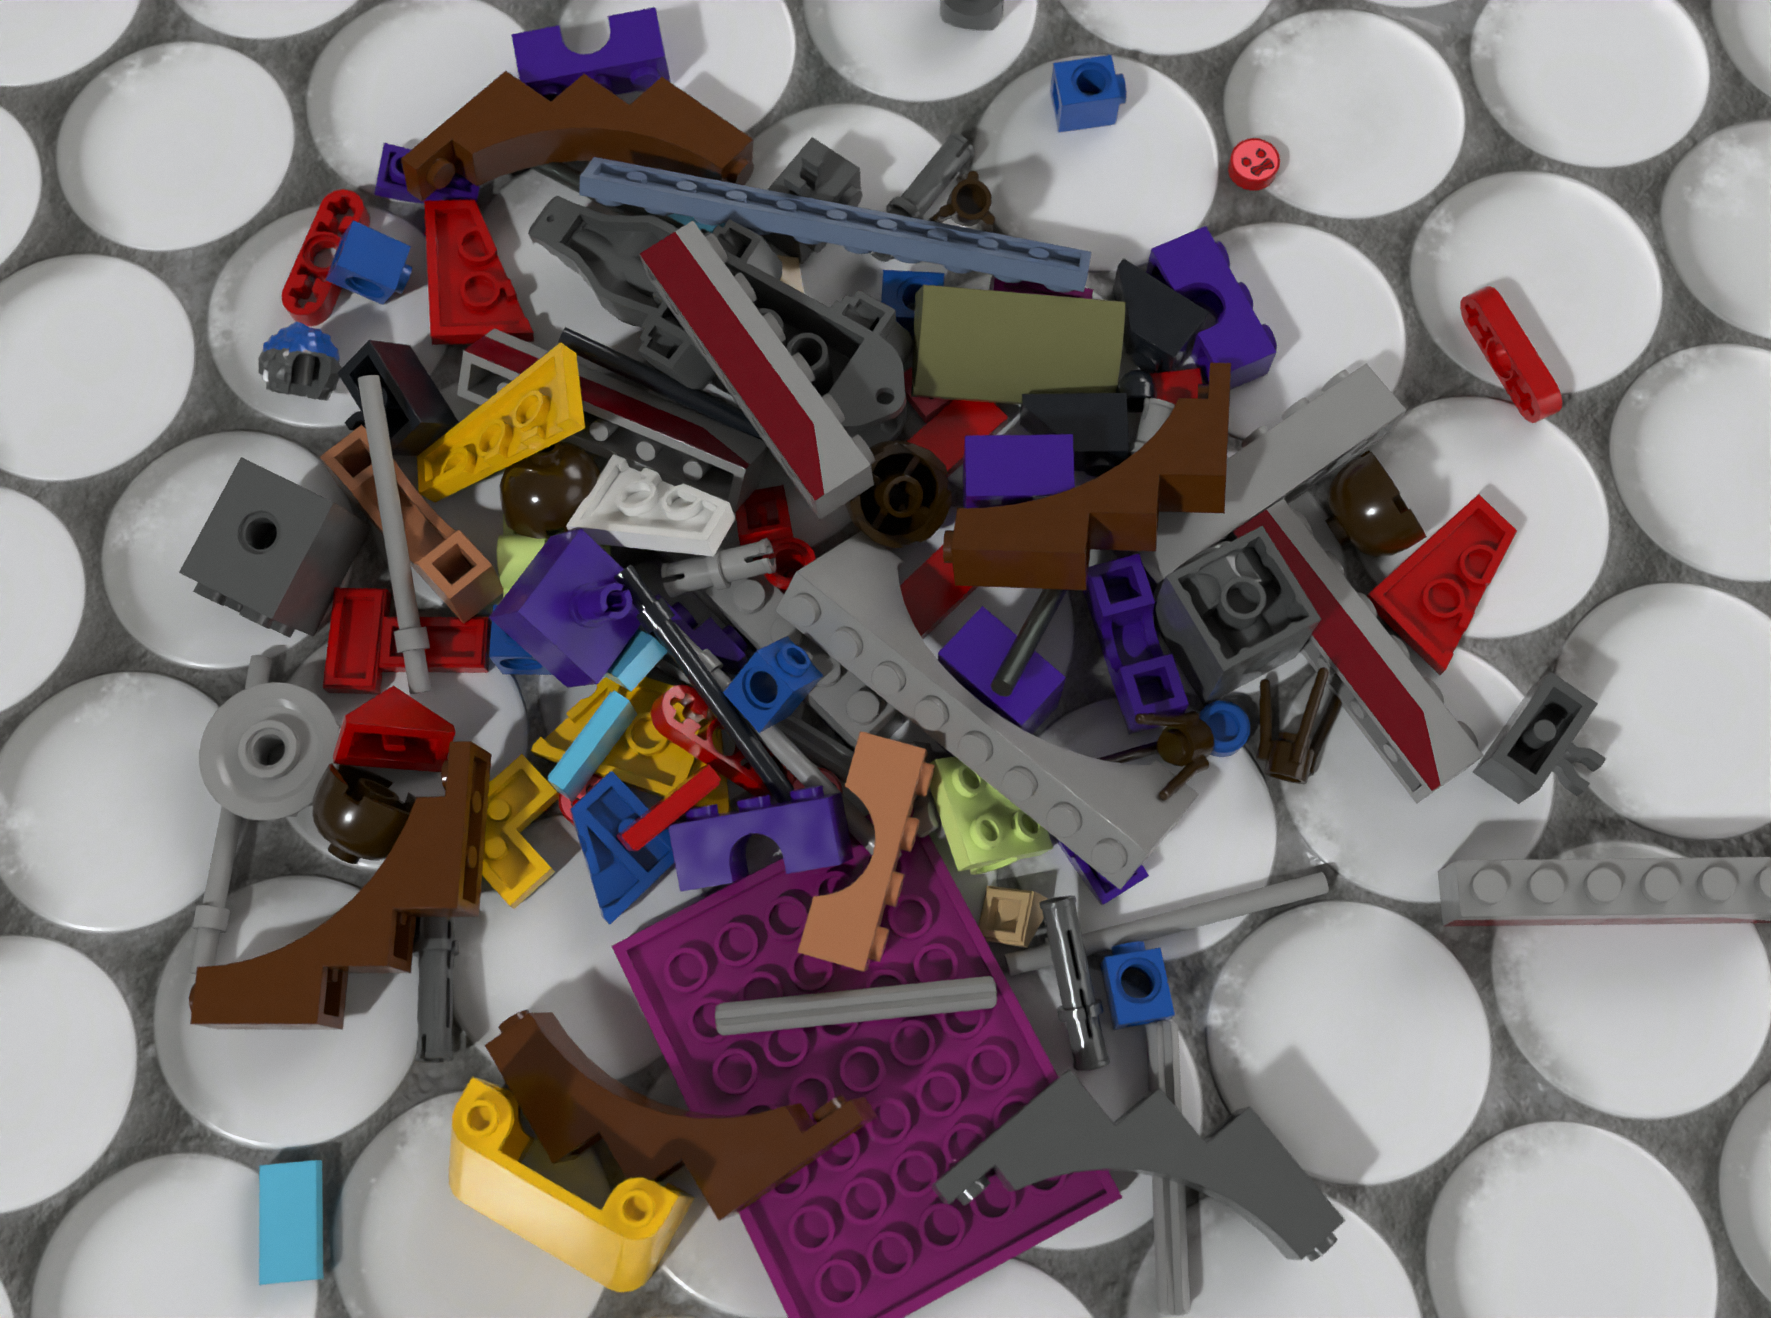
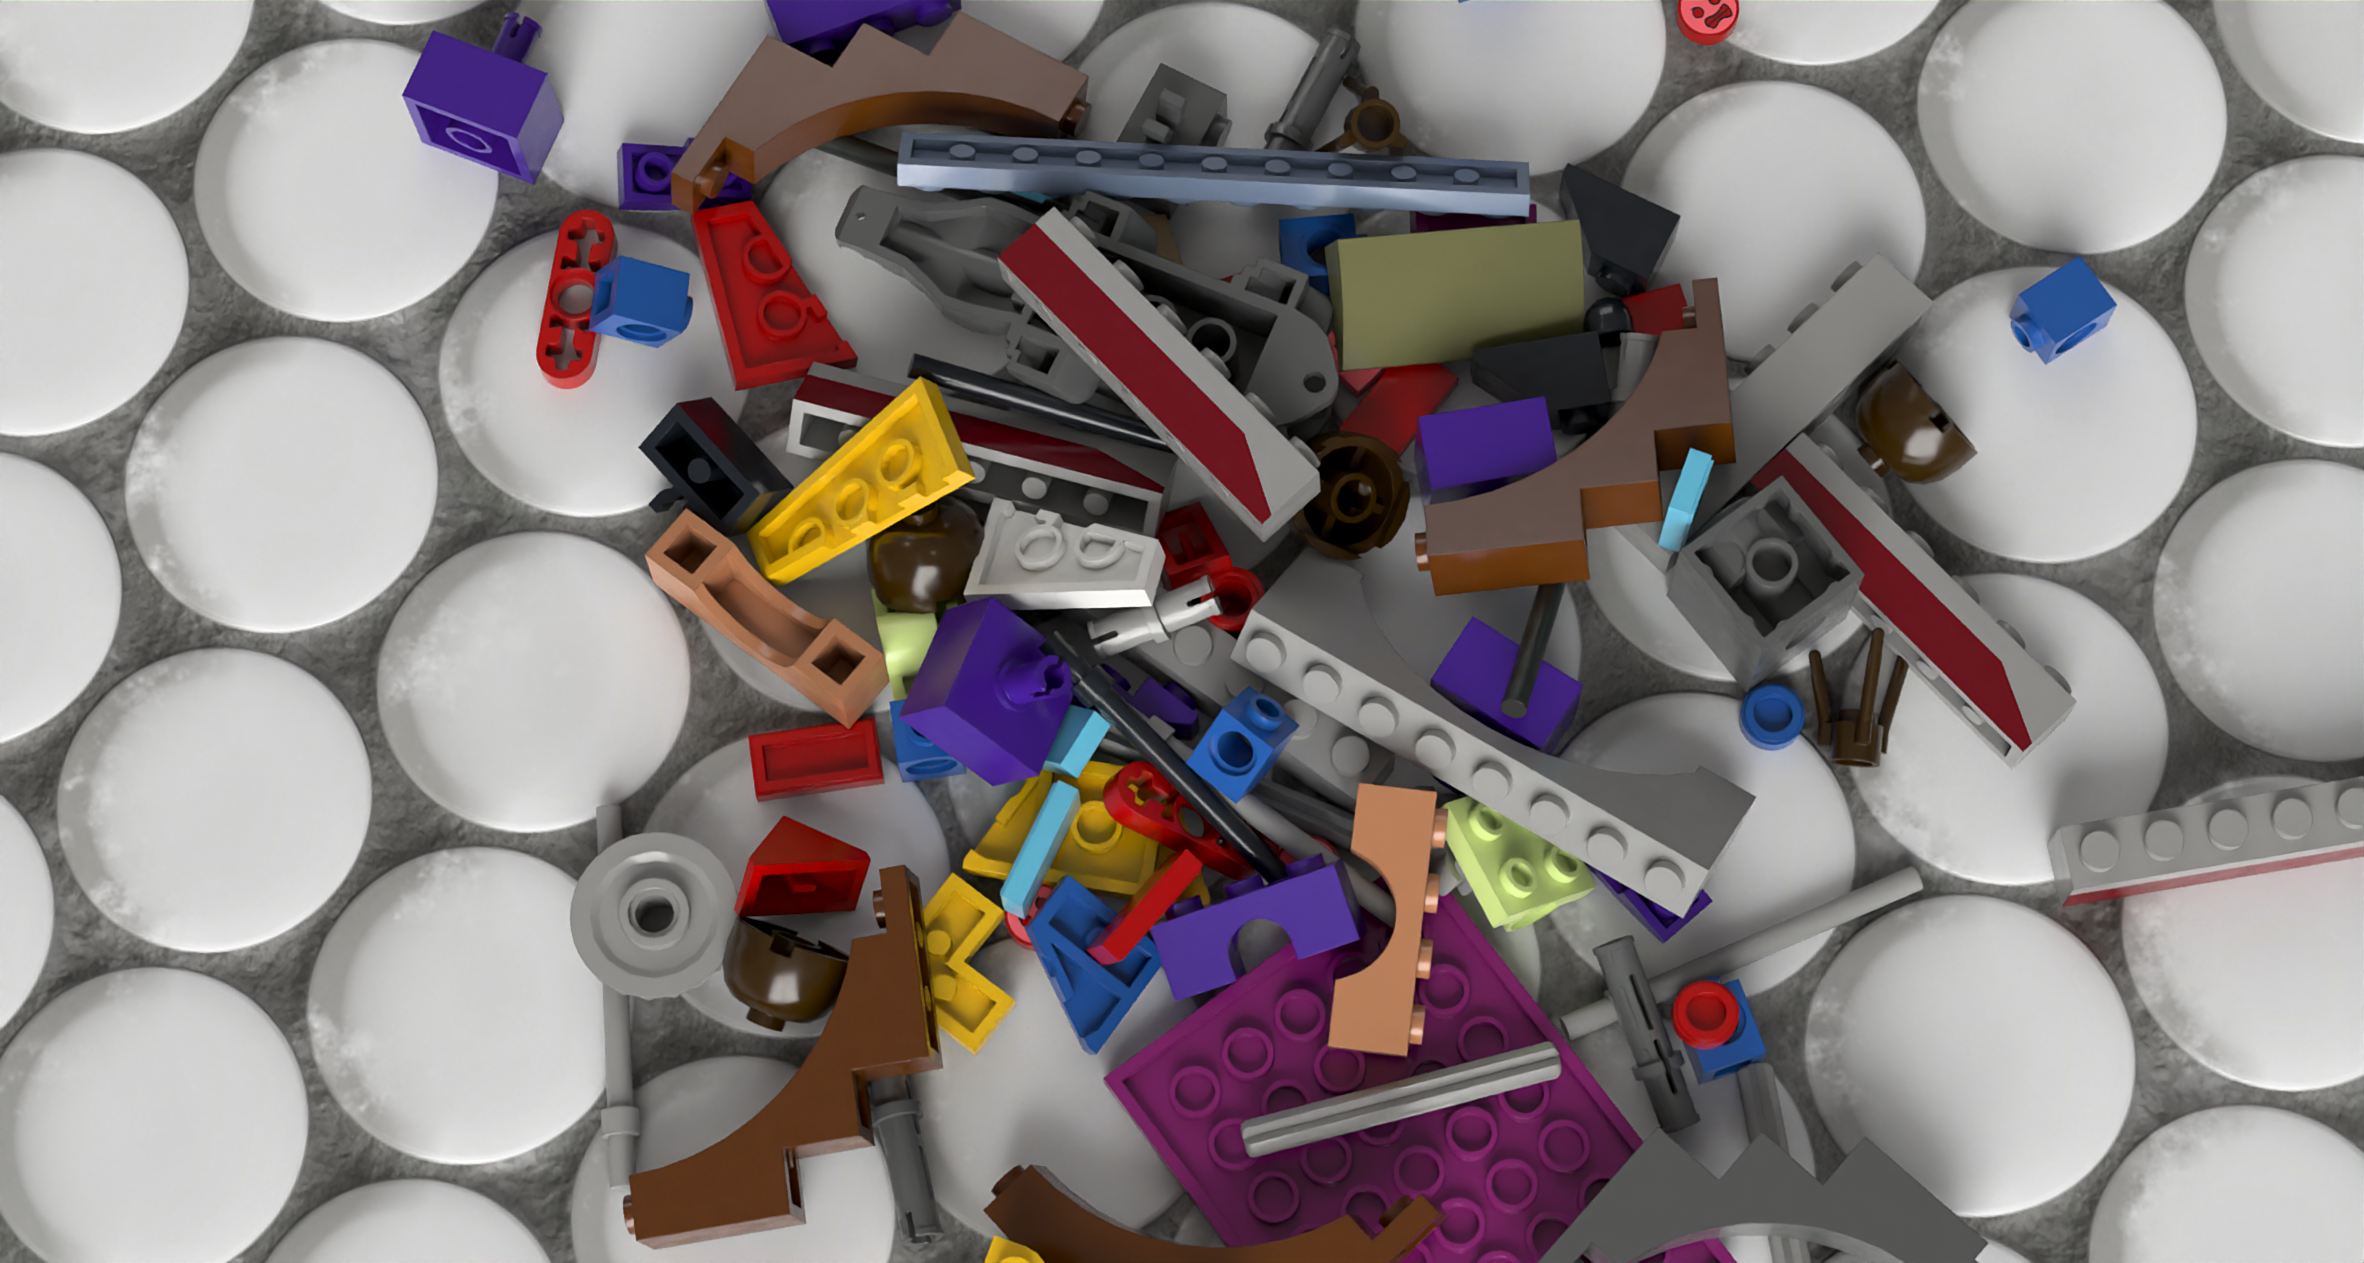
camera: 10 degrees left, 0 degrees up
dark grey brick [179,457,372,638] -> none
dark grey piece [258,322,342,401] -> none
red tile [323,587,391,695] -> none
light grey bar [358,375,431,694] -> none
red tile [900,545,979,639] -> none
tan slope [978,886,1048,947] -> none
dark purple arch [1083,554,1189,735] -> none
dark brown plant [1096,711,1214,800] -> none
dark purple arch [1146,226,1277,390] -> none
red wing [1367,494,1517,675] -> none
red beam [1460,286,1562,423] -> none
dark grey brick [1473,672,1606,804] -> none
none -> dark purple brick [402,12,564,185]
none -> medium azure tile [1658,448,1714,552]
none -> red tile [1671,980,1739,1049]
none -> blue brick [2009,255,2117,365]

